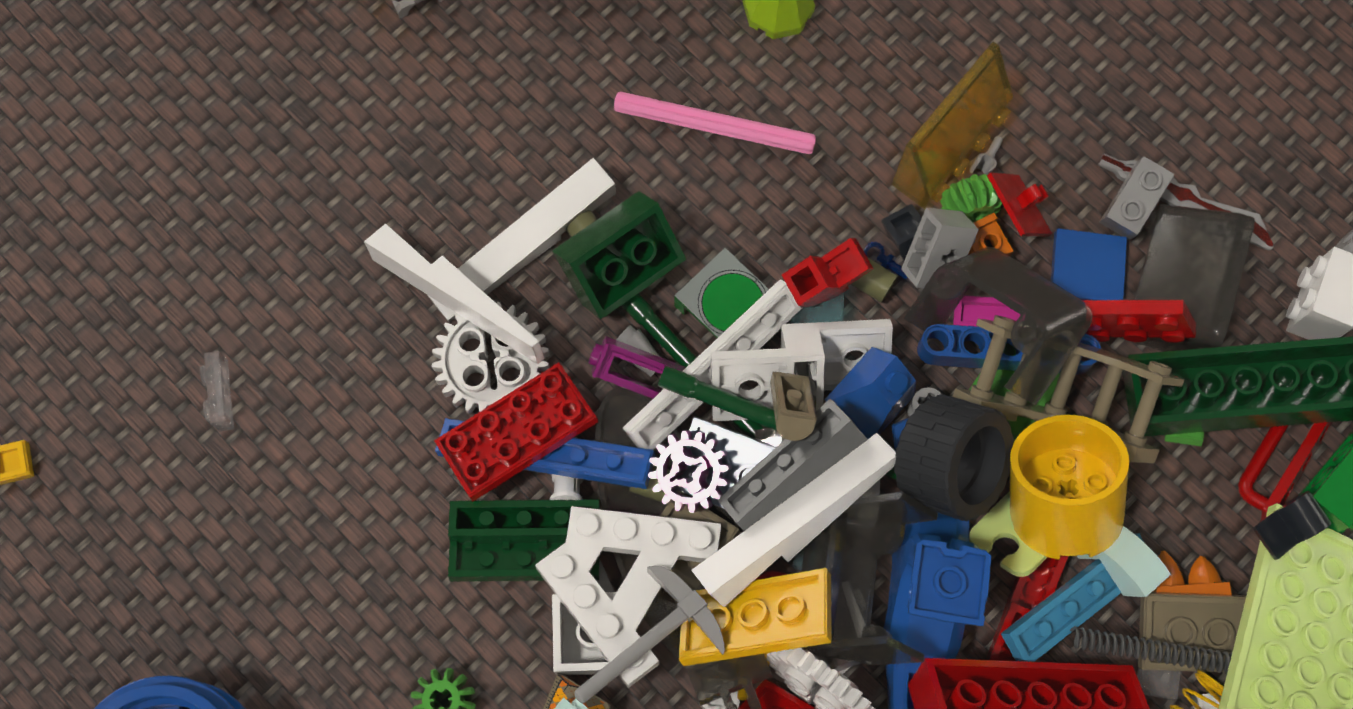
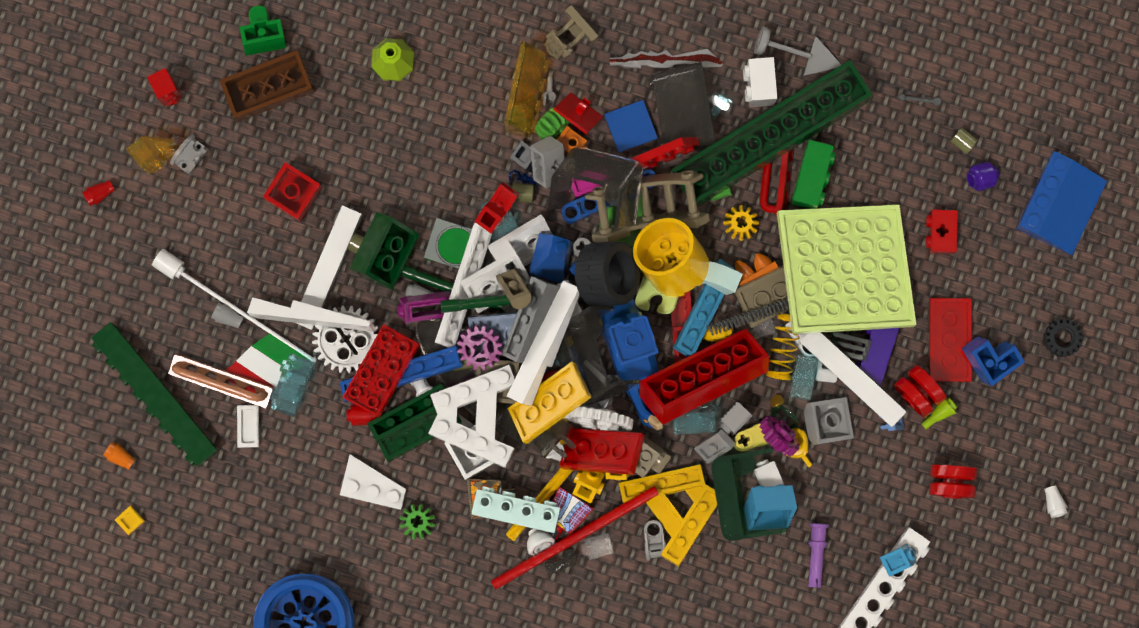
camera: 25 degrees left, 10 degrees up
clear plate [200,351,234,431] -> none
light grey piece [574,566,725,704] -> none
bright pink axle [614,92,816,154] -> none
light grey brick [1099,156,1175,240] -> none
black panel [1253,491,1332,560] -> none
none -> dark green brick [91,322,219,467]
none -> orange cone [103,442,136,470]
none -> flag [152,249,317,394]
none -> nougat piece [169,354,273,408]
none -> light grey cone [211,303,244,328]
none -> white tile [237,405,259,448]
none -> red brick [263,162,323,222]
none -> clear light blue brick [269,353,314,417]
none -> white wing [340,455,406,510]
none -> red brick [346,405,377,426]
none -> dark tan tile [544,5,598,60]
none -> yellow cone [702,326,734,343]
none -> clear light blue tile [709,92,733,117]
none -> yellow gear [723,205,759,241]

